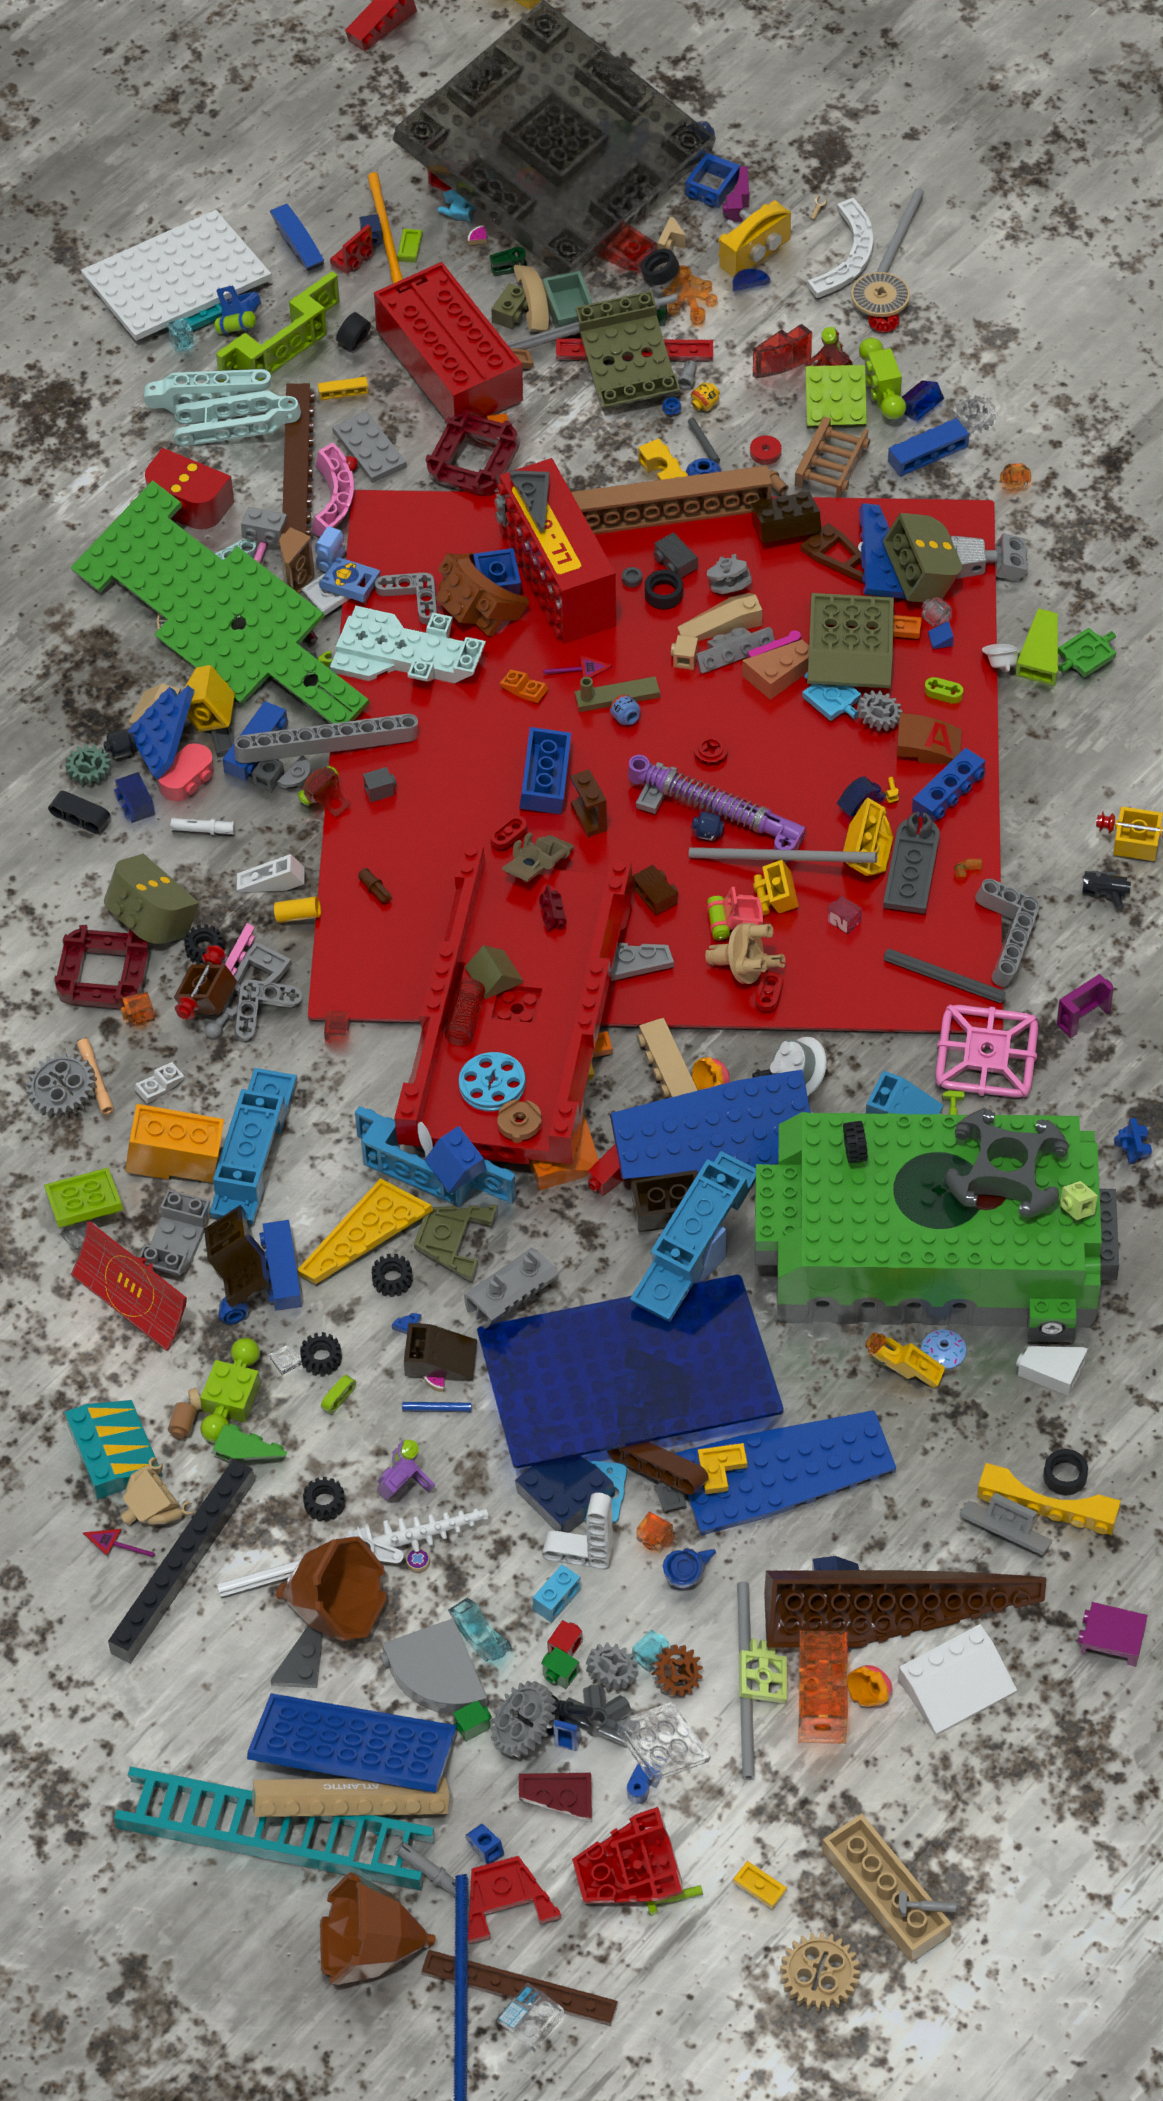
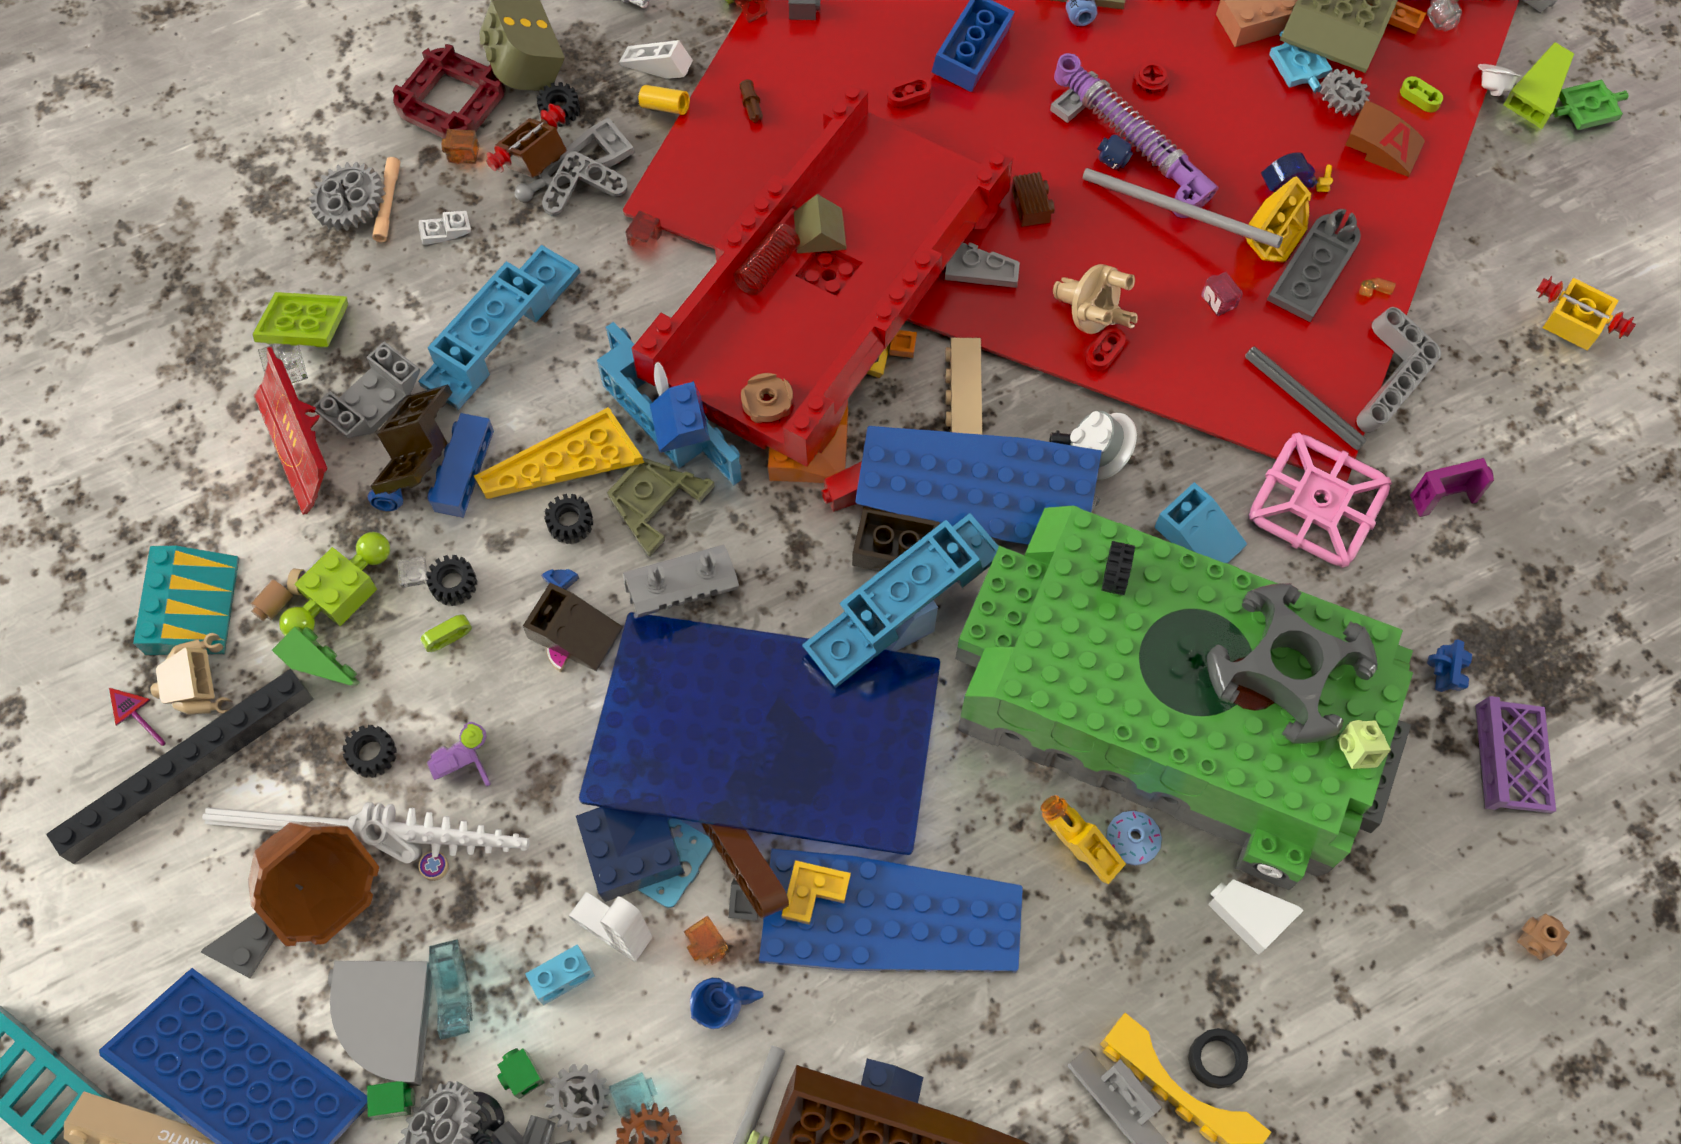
camera: 20 degrees right, 10 degrees up
light orange piece [125,1104,225,1183] -> none
bright pink plate [224,923,255,976] -> none
blue bar [402,1402,471,1412] -> none
medium azure wedge [459,1052,526,1111] -> none
dark tan piece [502,833,574,883] -> none
dark red hinge [539,885,566,932] -> none
red brick [547,1620,583,1657] -> none
reddish brown window [570,769,607,837] -> none
light orange hair [692,1057,730,1090] -> none
coral piece [707,887,763,941] -> none
yellow brick [753,860,799,915] -> none
blue brick [912,748,986,822] -> none
blue slope [928,622,953,649] -> none
lime piece [942,1091,964,1115] -> none
black piece [1082,871,1131,910] -> none

